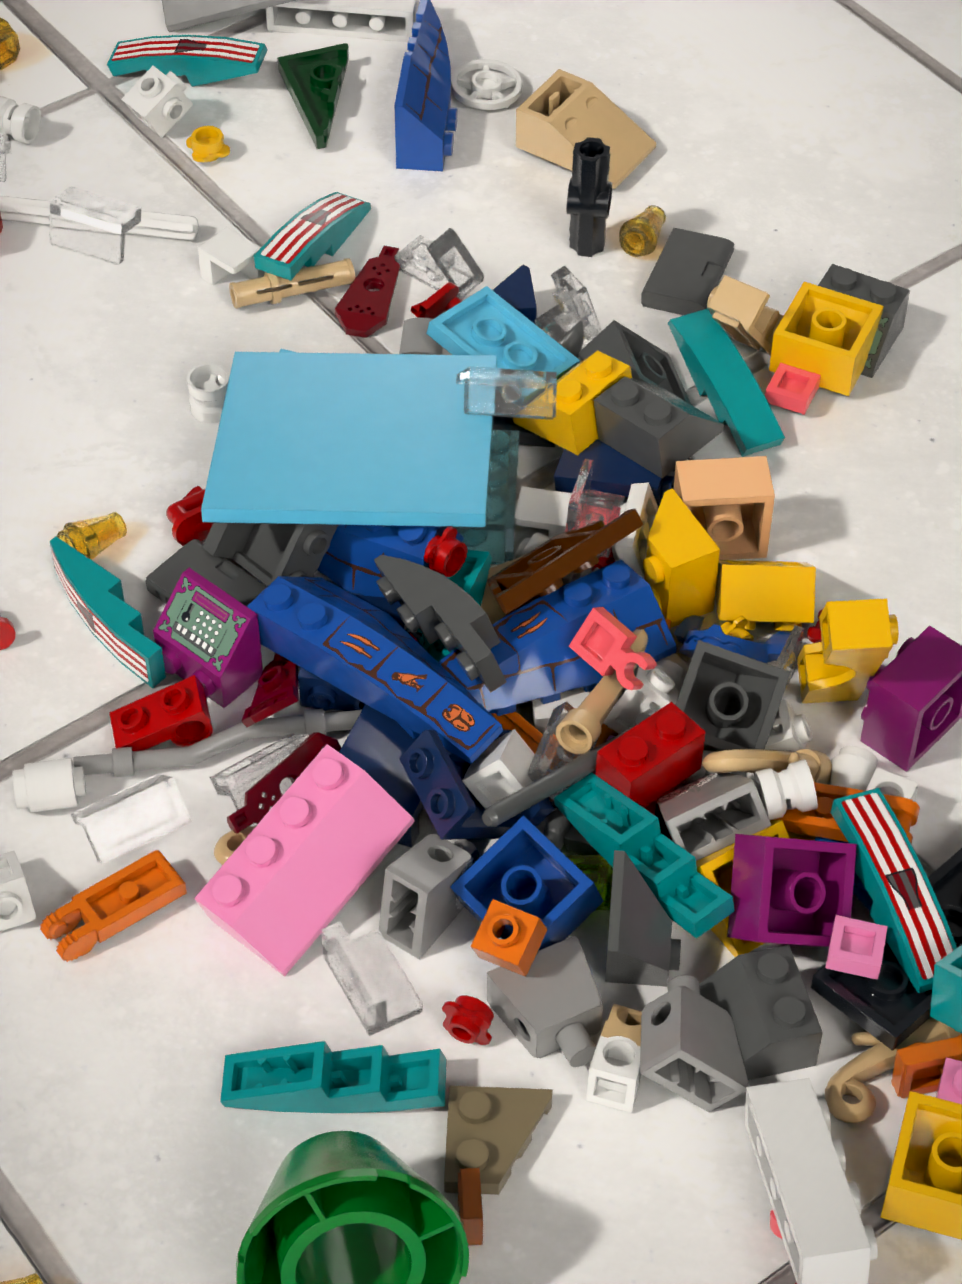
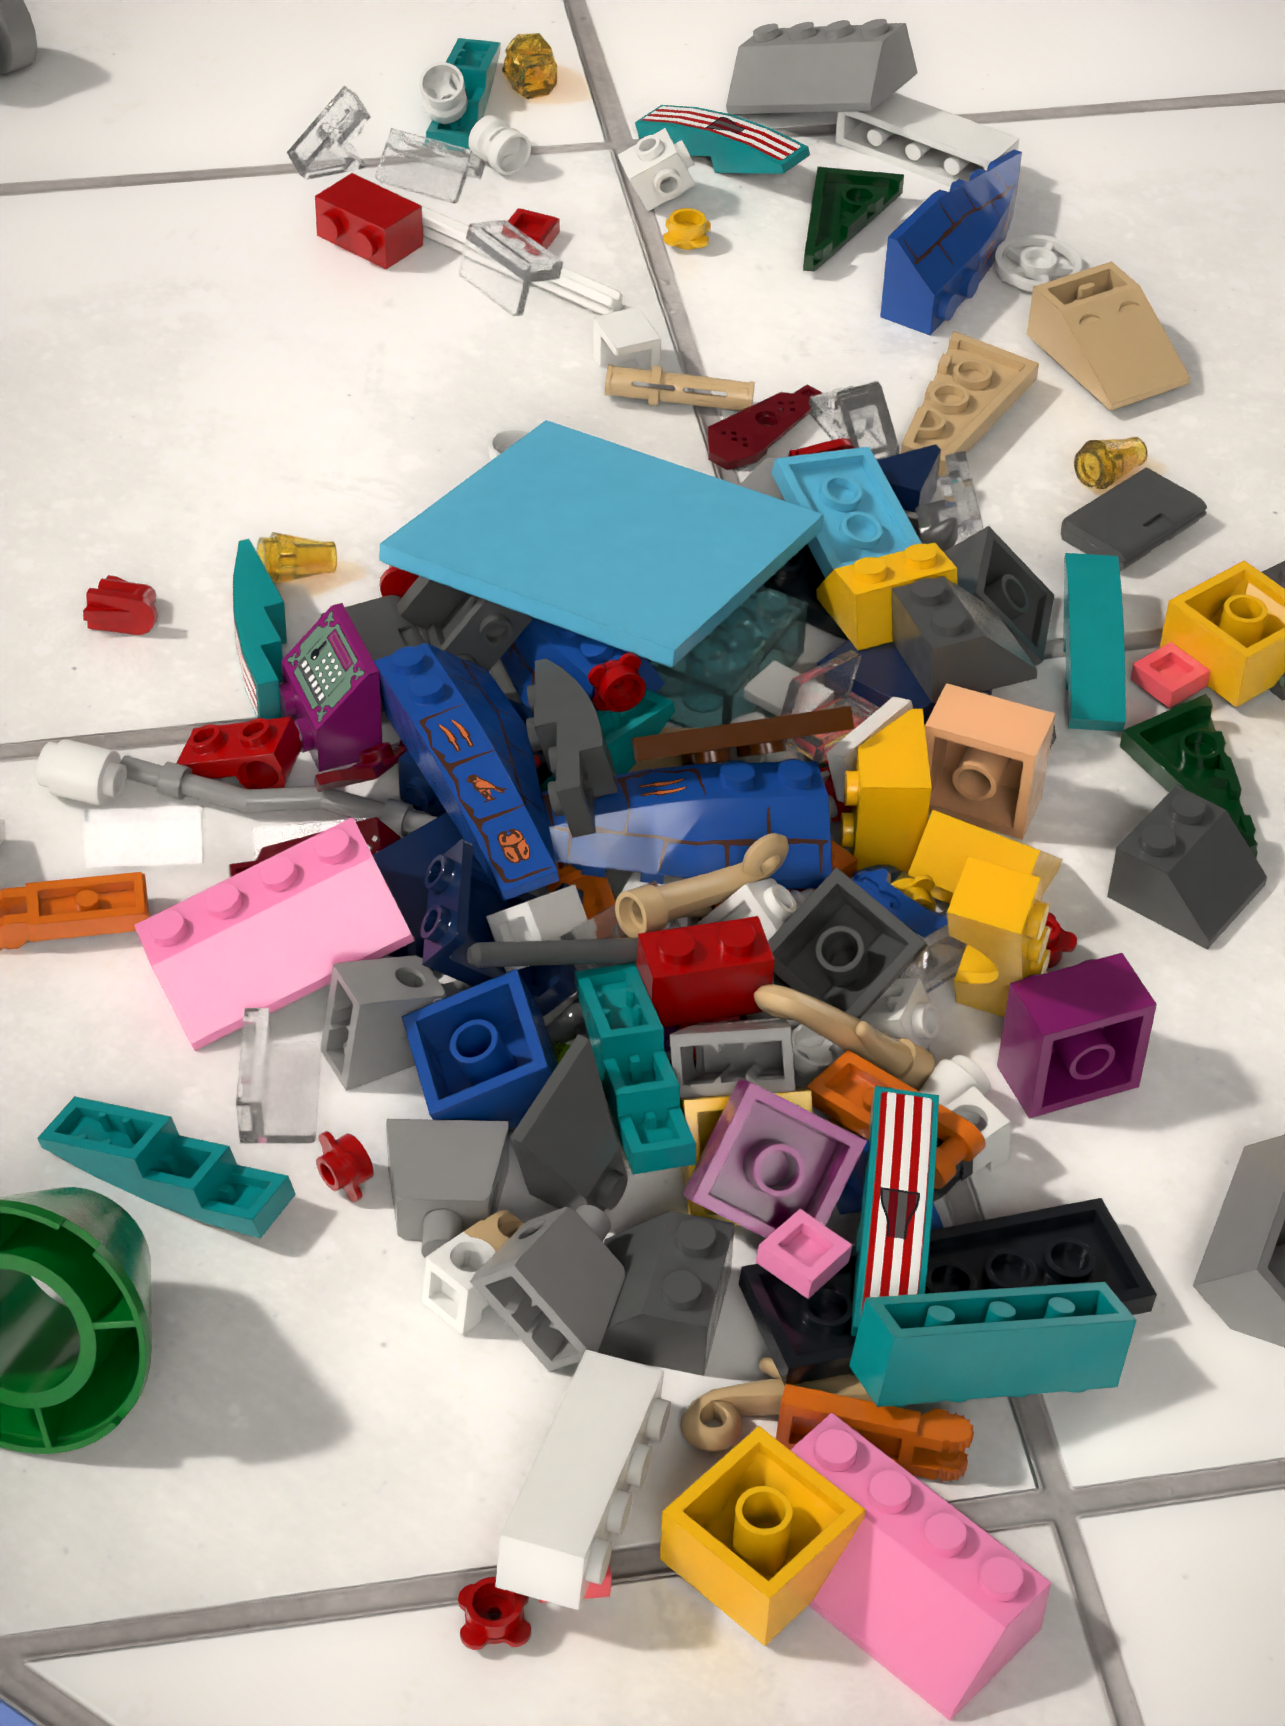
camera: 25 degrees right, 5 degrees down
slope [254,192,371,281] -> none
dark tan wing [444,1086,553,1195] -> none
clear panel [456,366,557,420] -> none
dark orange tile [458,1168,483,1246] -> none
orange plate [470,899,548,977] -> none
black piece [566,137,612,257] -> none
coral plate [569,607,657,690] -> none
tan window [707,275,784,357] -> none
white wheel [755,759,818,821] -> none
none -> red tile [499,208,560,256]
none -> tan wing [900,331,1039,478]
none -> dark grey slope [1107,785,1267,950]
none -> dark green wing [1120,694,1258,858]

